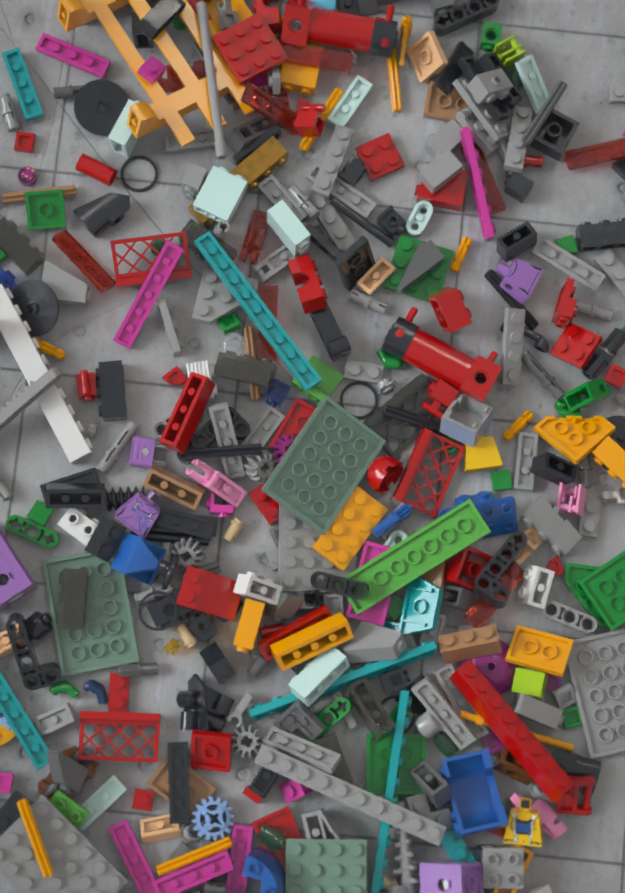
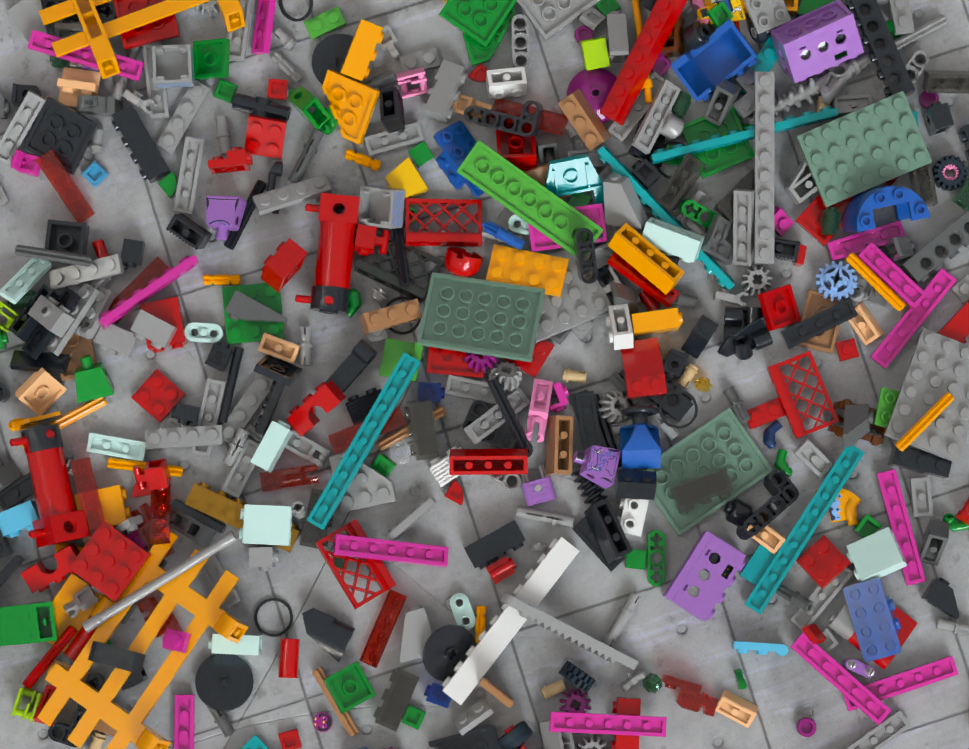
camera: 110 degrees left, 5 degrees up
light aqua plate [80,775,128,832] -> none
light orange plate [505,625,574,677] -> none
none -> green torso [75,355,115,403]
none -> dark azure tile [82,160,109,188]
none -> black brick [345,387,381,426]
none -> medium nougat brick [358,299,423,335]
none -> light aqua plate [450,593,476,630]
none -> black head [682,21,711,50]
none -> green plate [706,1,734,28]

